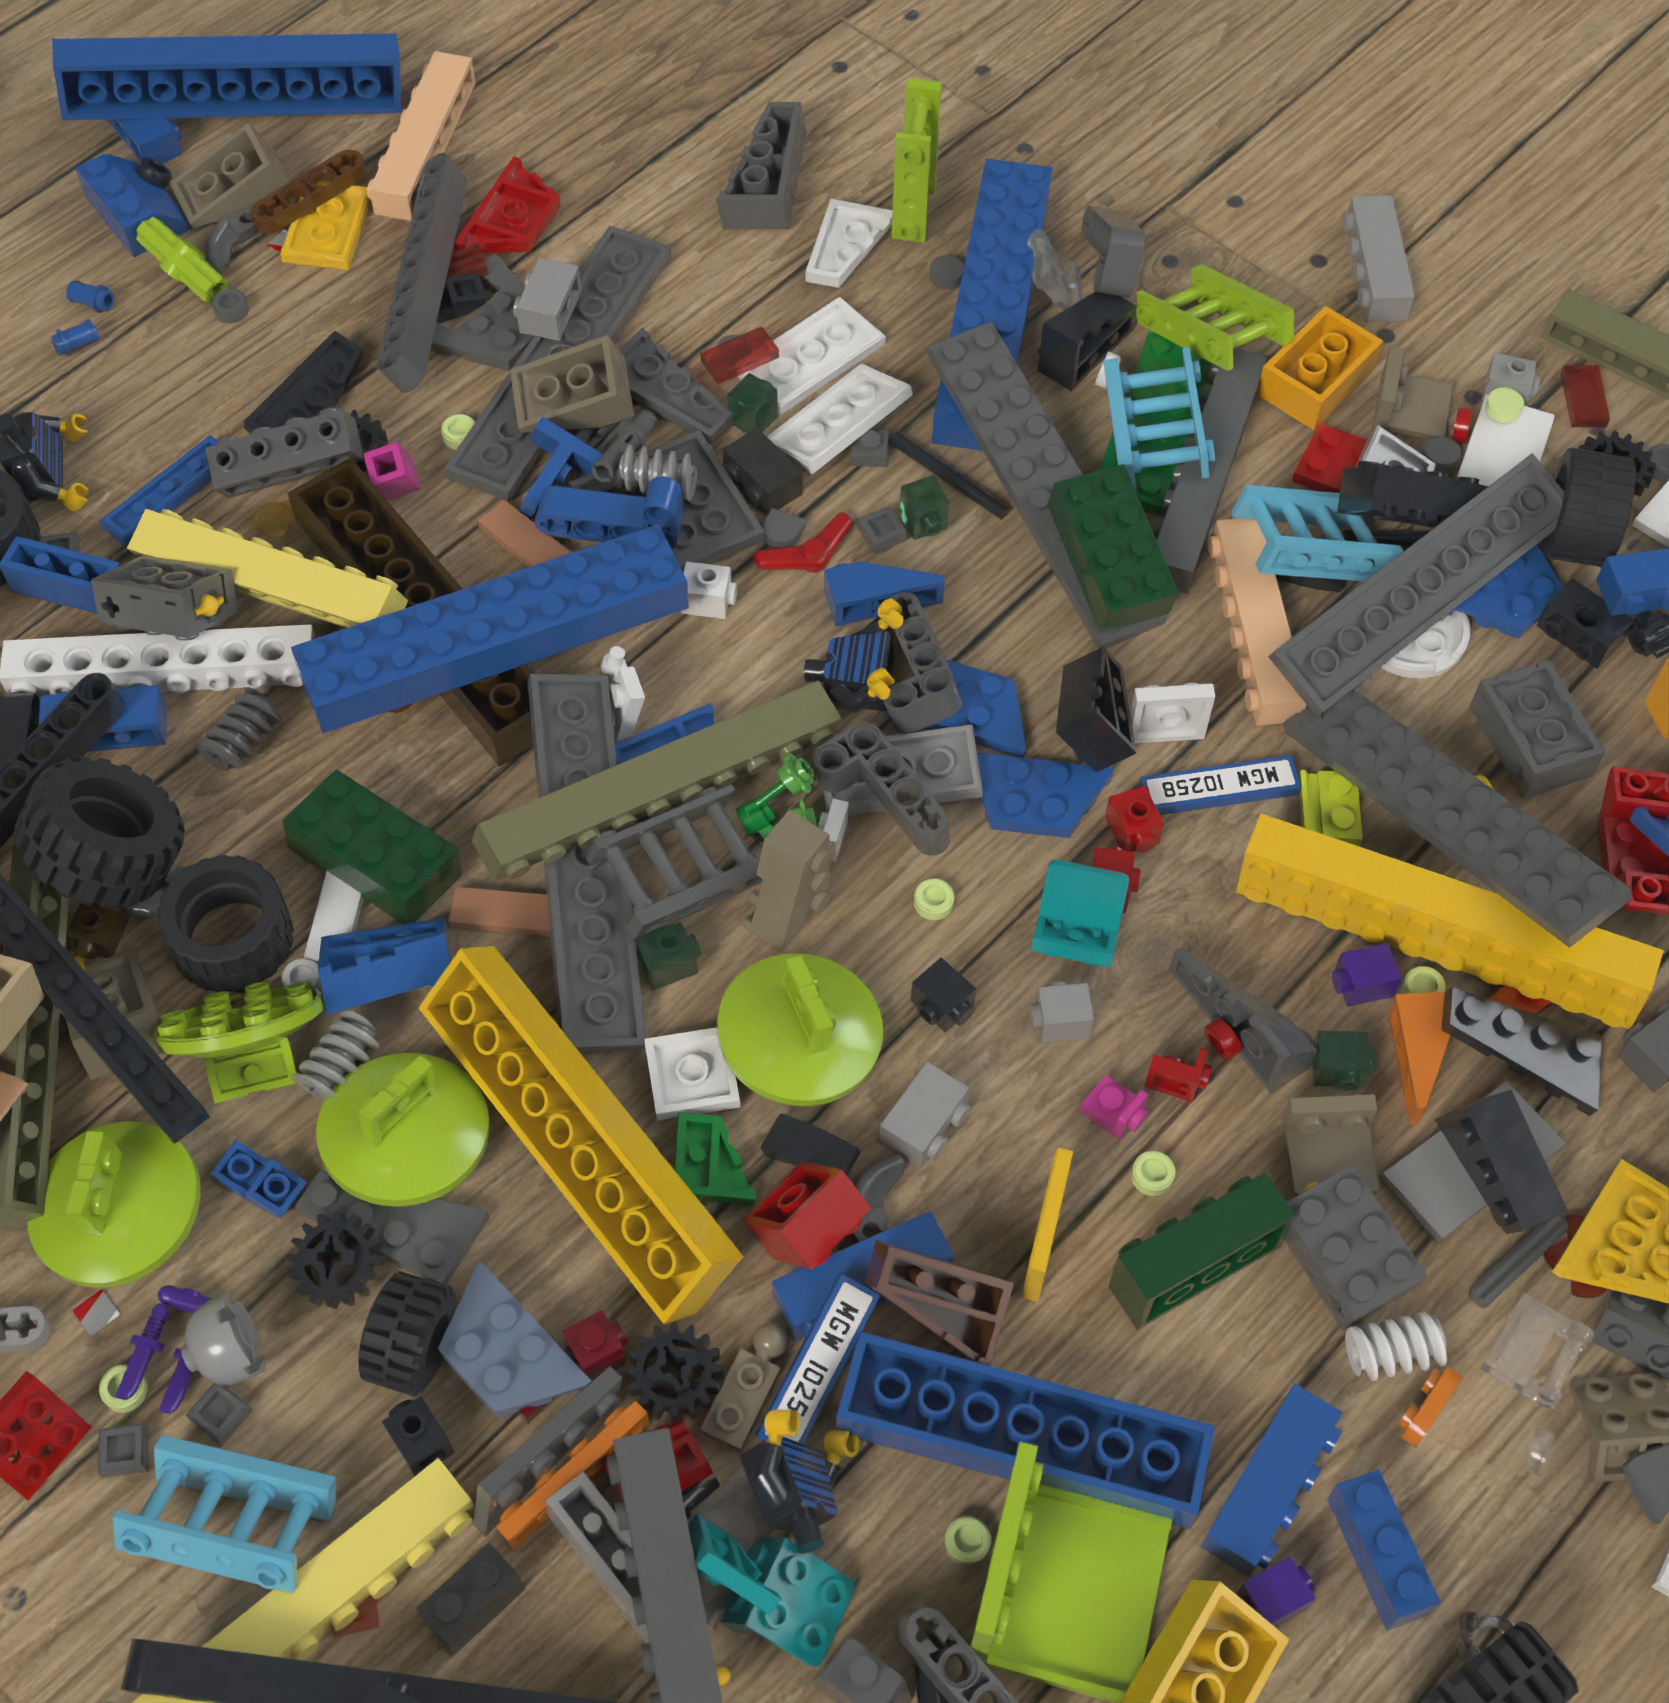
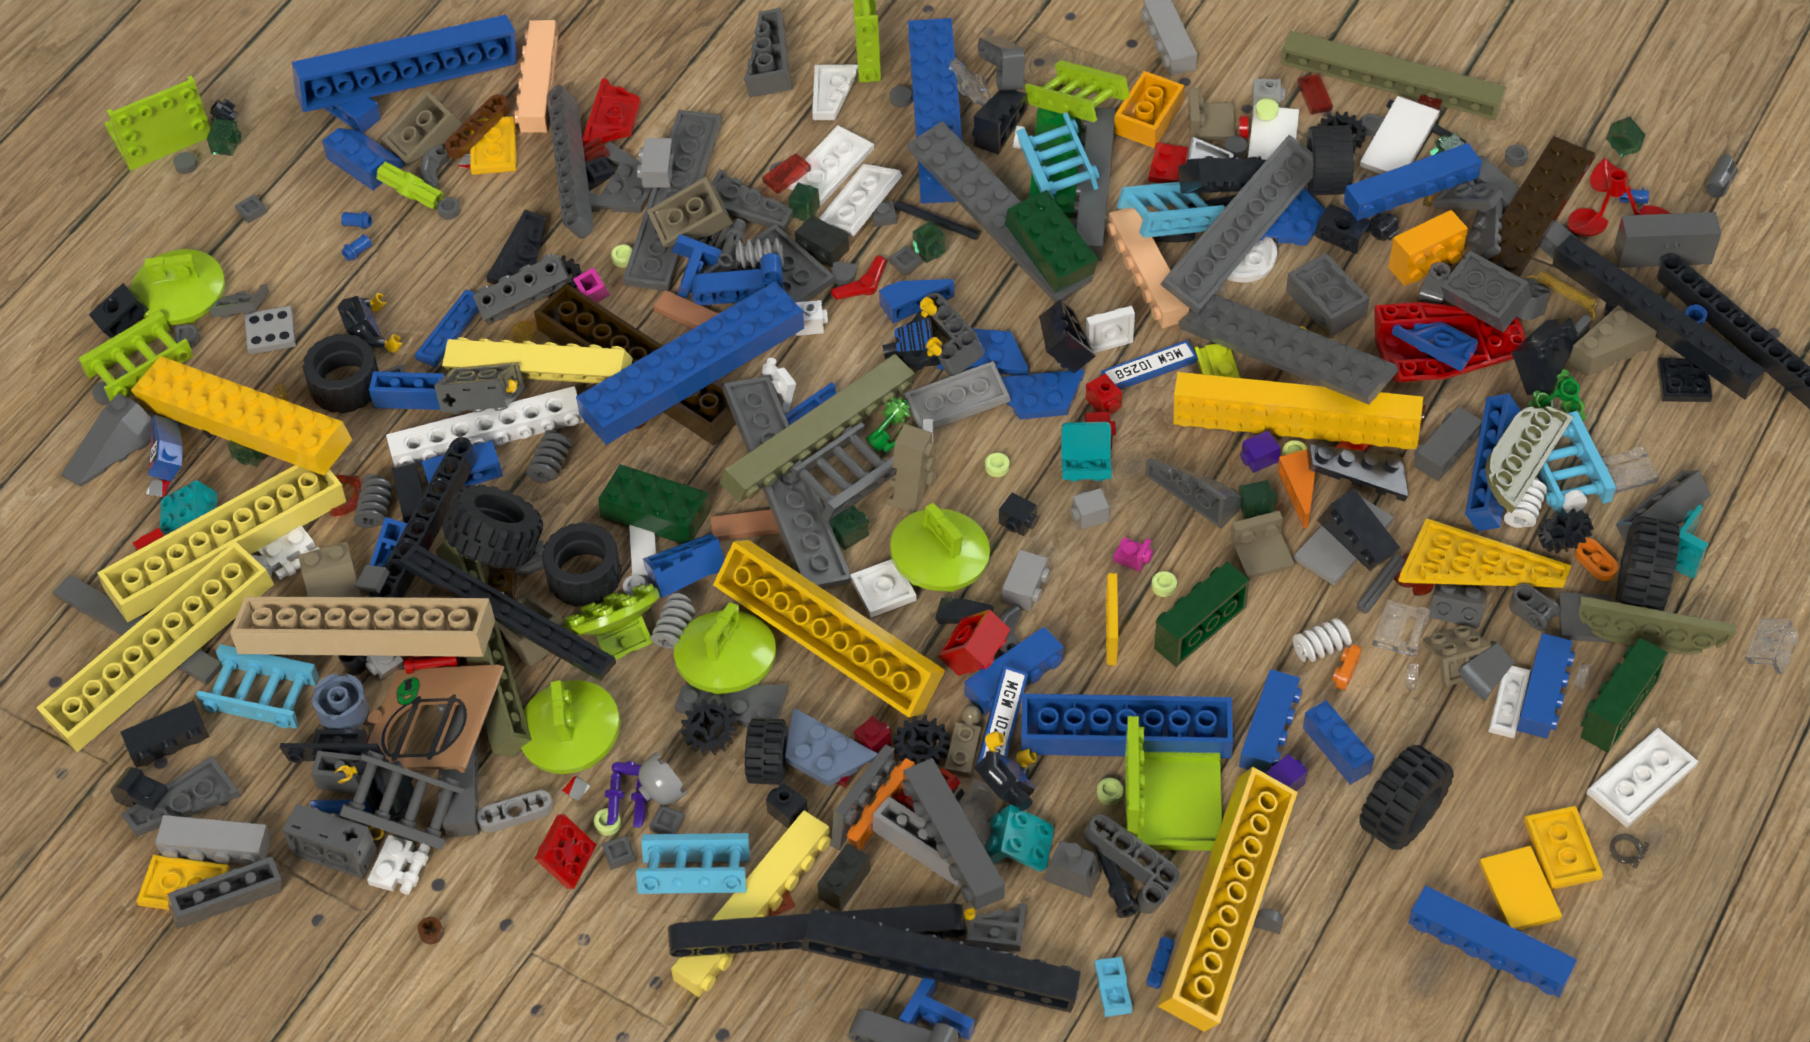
camera: 10 degrees left, 5 degrees down
black tile [136,157,172,188] -> none
blue slope [210,1140,307,1219] -> none
green wing [673,1112,756,1206] -> none
teal wing [688,1512,781,1615] -> none
dark grey beam [813,722,950,856] -> none
wedge [863,1239,1014,1366] -> none
red bracket [1144,1047,1212,1102] -> none
red tile [1204,1018,1242,1060] -> none
dark grey piece [1284,1164,1427,1331] -> none

